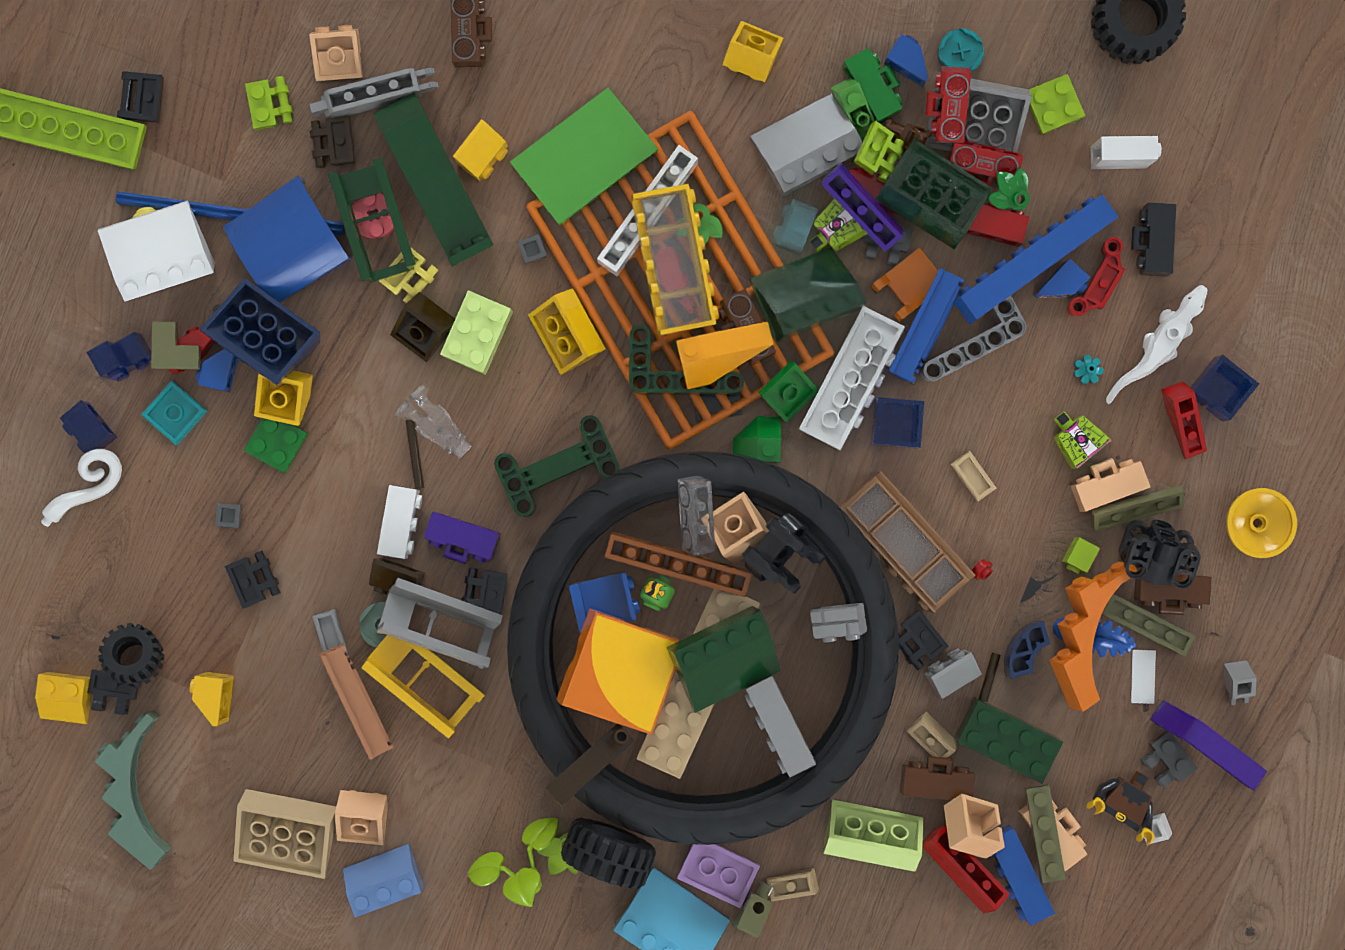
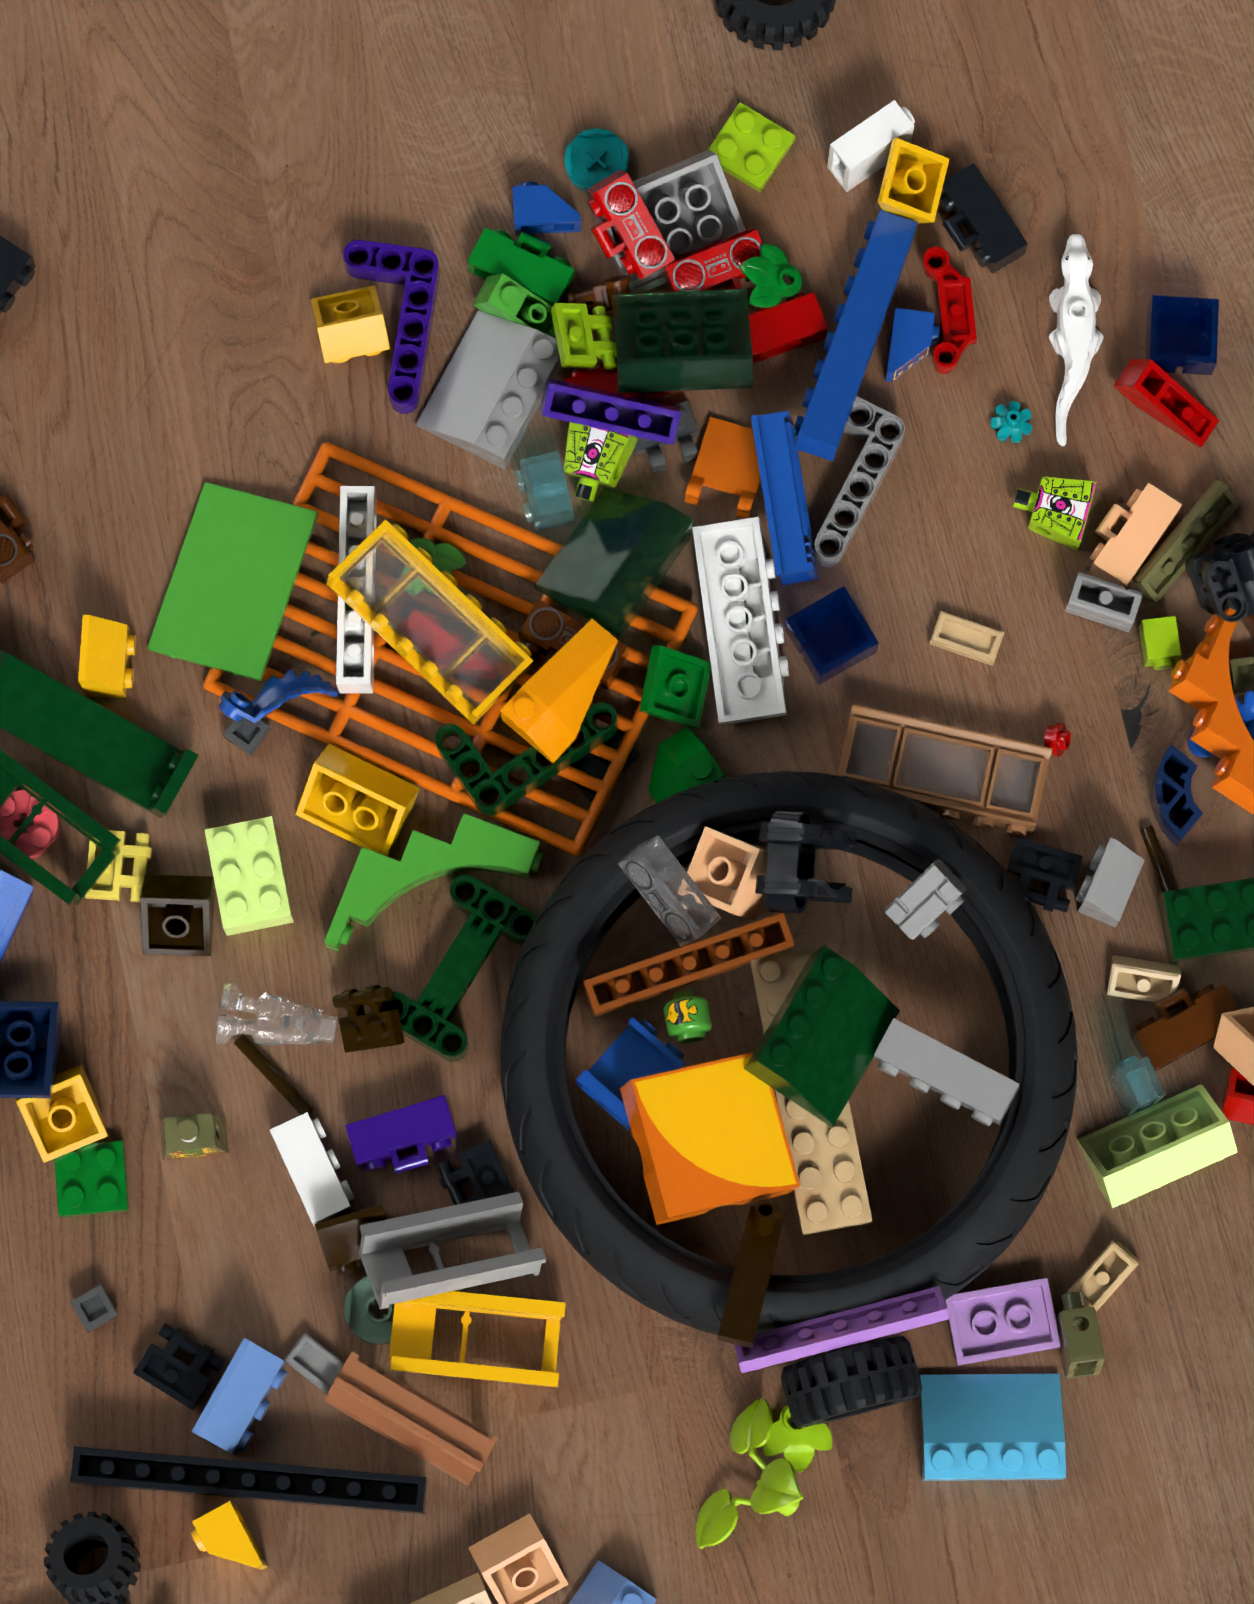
camera: 30 degrees left, 10 degrees down
none -> black brick [70,1446,428,1515]
none -> olive torso [160,1113,229,1160]
none -> medium blue slope [192,1338,288,1456]
none -> blue plant [219,670,339,723]
none -> bright green arch [324,813,544,952]
none -> dark brown plate [332,985,405,1053]
none -> dark purple beam [343,240,440,414]
none -> medium lavender plate [734,1286,949,1373]
none -> yellow slope [878,138,950,224]
none -> light grey brick [1065,572,1143,633]
none -> clear light blue brick [1109,1055,1165,1117]

